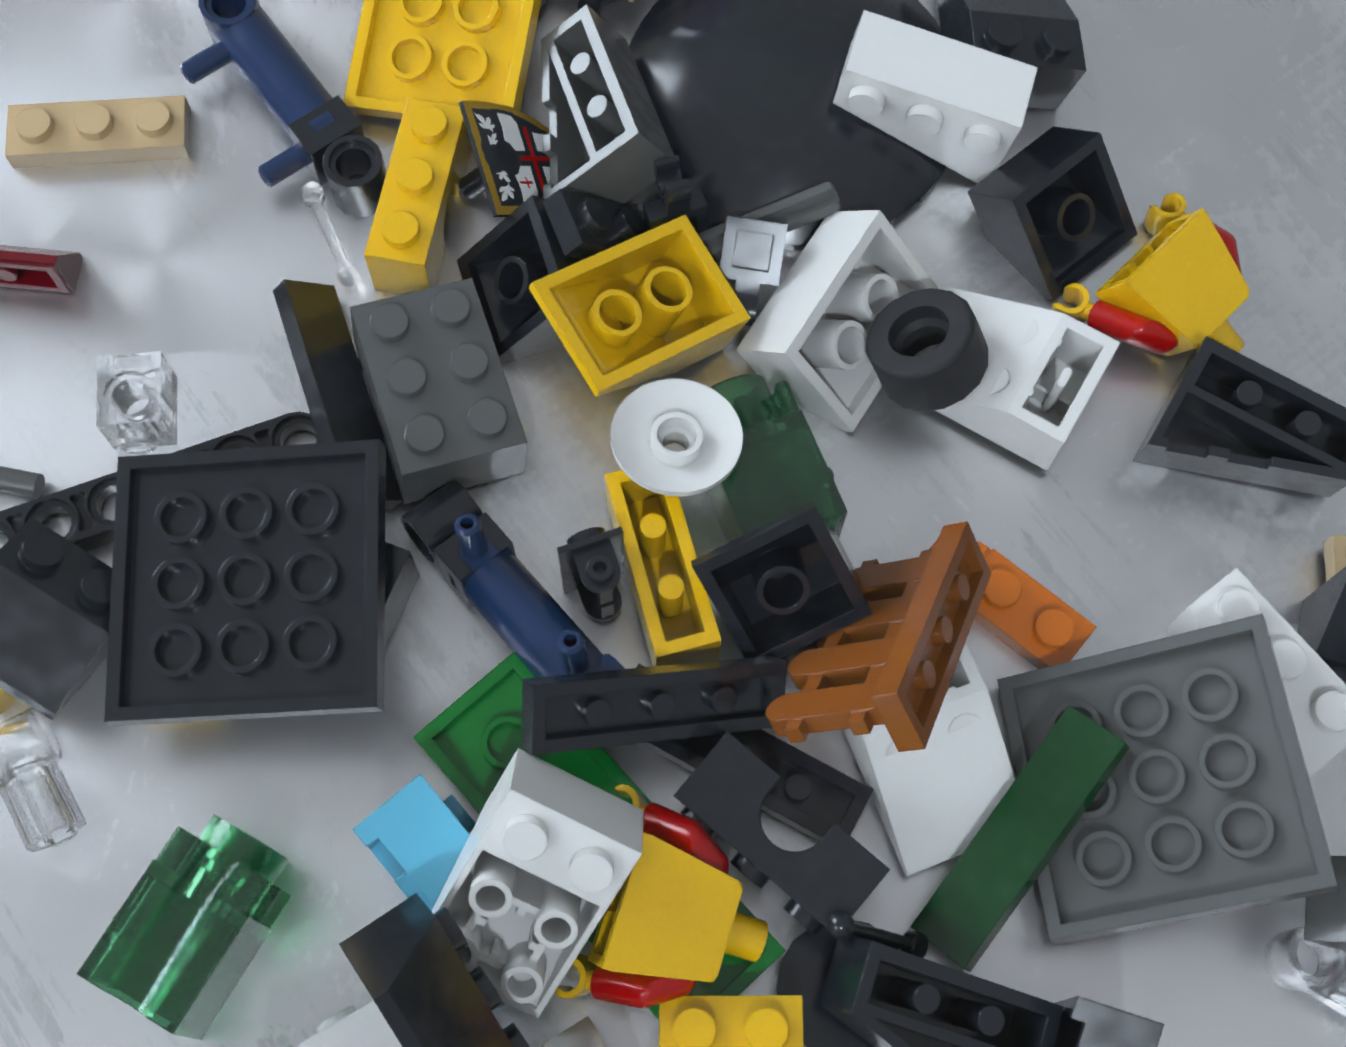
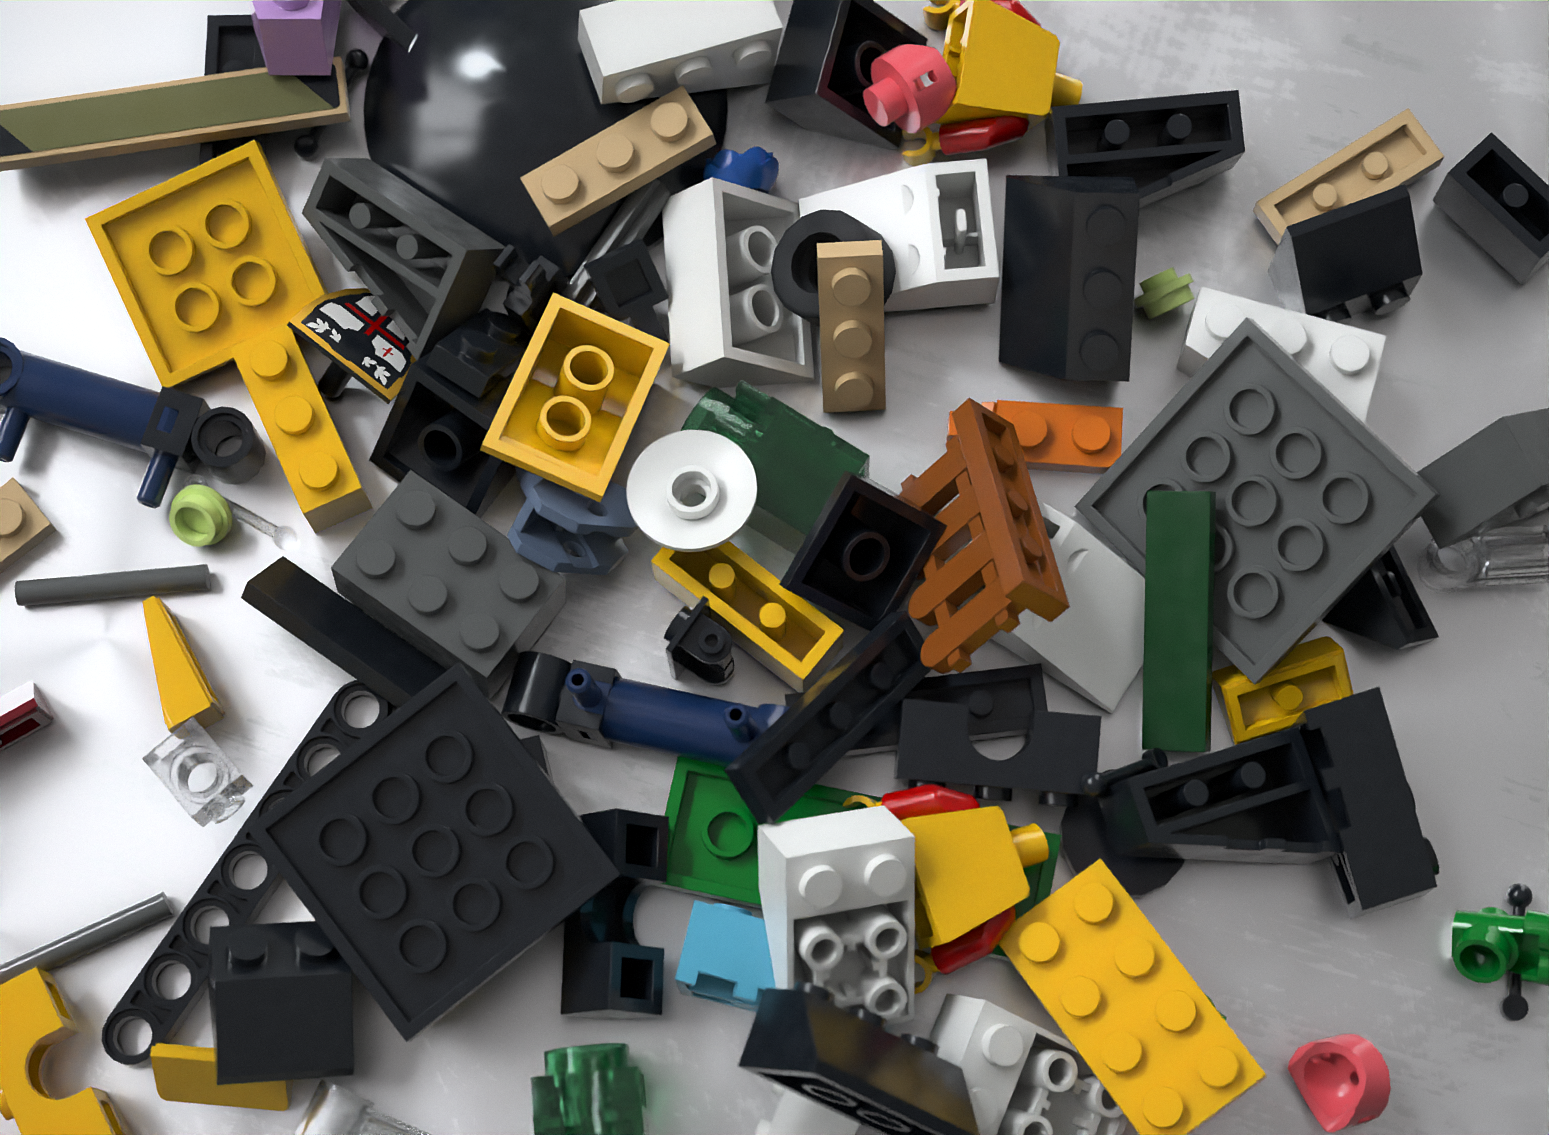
camera: 30 degrees left, 5 degrees up
none -> dark grey bar [15,564,210,606]
none -> yellow slope [142,595,225,740]
none -> yellowish green plate [169,484,232,547]
none -> sand blue hinge [507,466,638,575]
none -> tan plate [520,85,716,236]
none -> black arch [560,808,669,1020]
none -> blue plate [703,146,779,194]
none -> tan plate [817,240,886,413]
none -> coral piece [863,44,957,133]
none -> black slope [998,175,1140,382]
none -> yellowish green plate [1134,267,1195,320]
none -> yellow slope [1212,636,1354,745]
none -> black slope [1321,545,1439,650]

